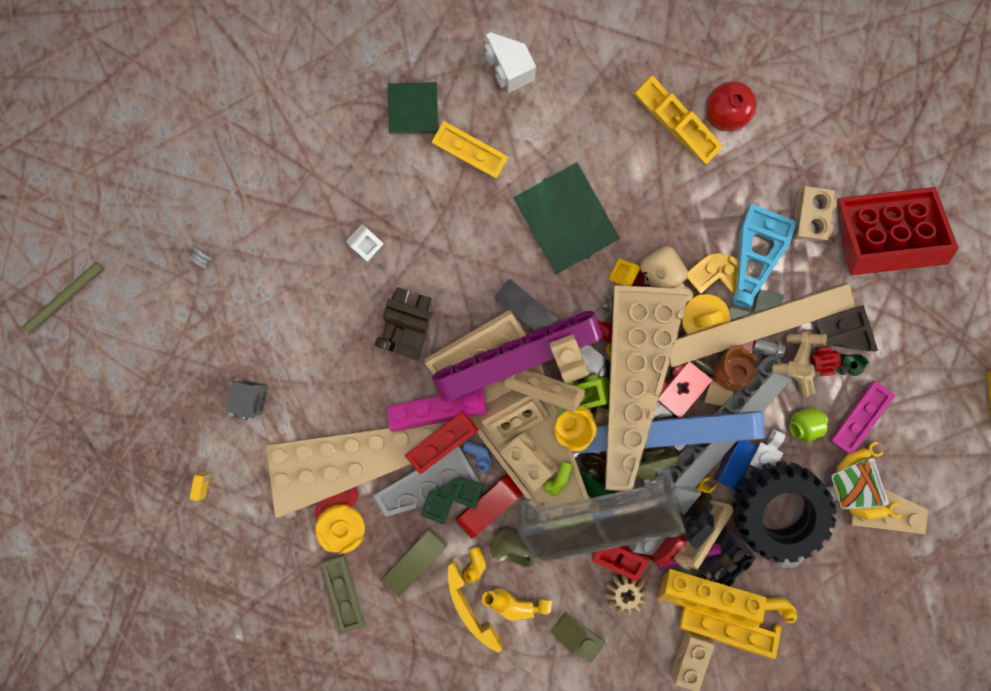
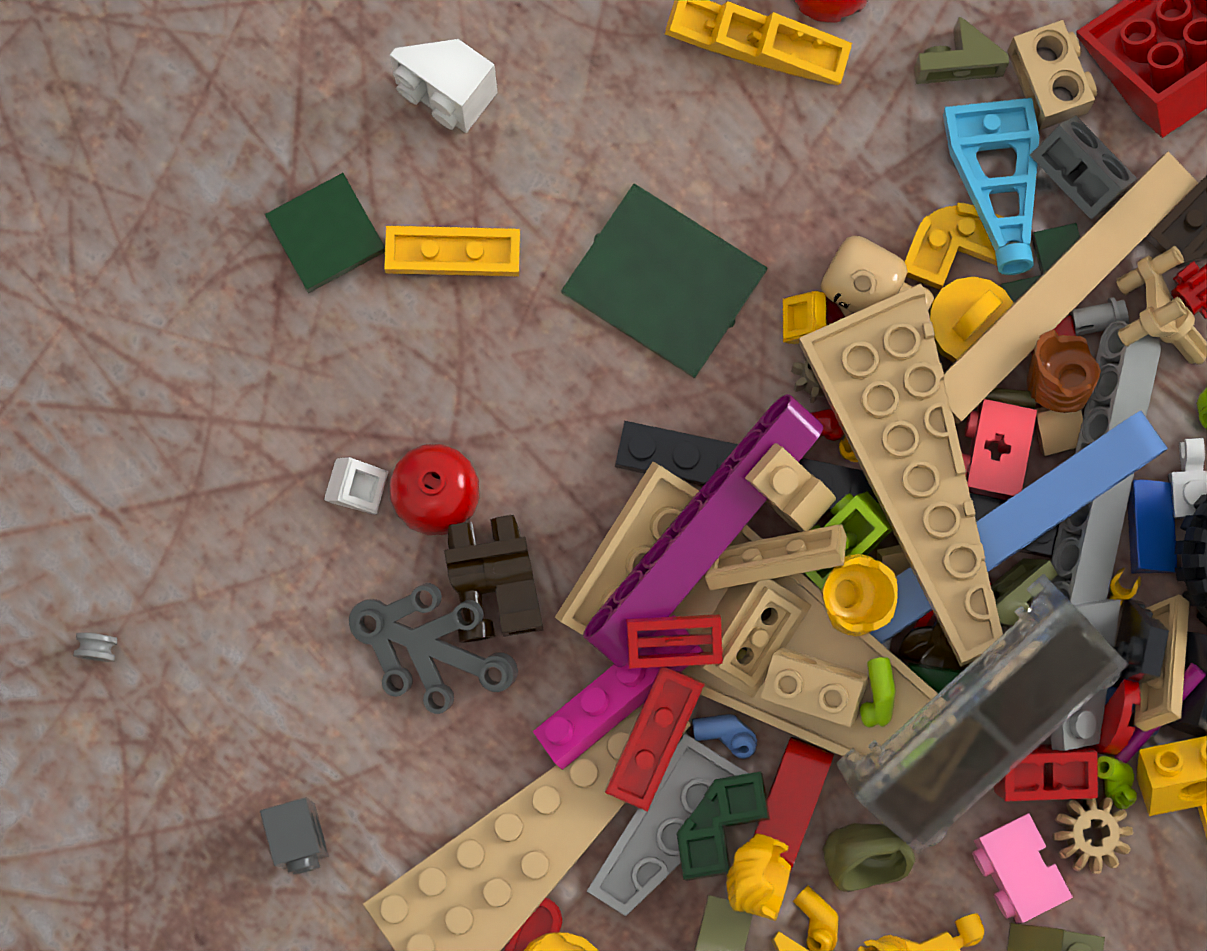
camera: 25 degrees left, 10 degrees down
none -> dark grey plant [349,583,518,714]
none -> red cylinder [390,444,480,535]
none -> red tile [626,614,723,669]
none -> yellow hair [726,834,791,921]
none -> olive slope [914,17,1009,84]
none -> bright pink brick [972,813,1073,924]
none -> dark grey brick [1030,115,1137,220]
none -> lime arm [1097,756,1137,809]

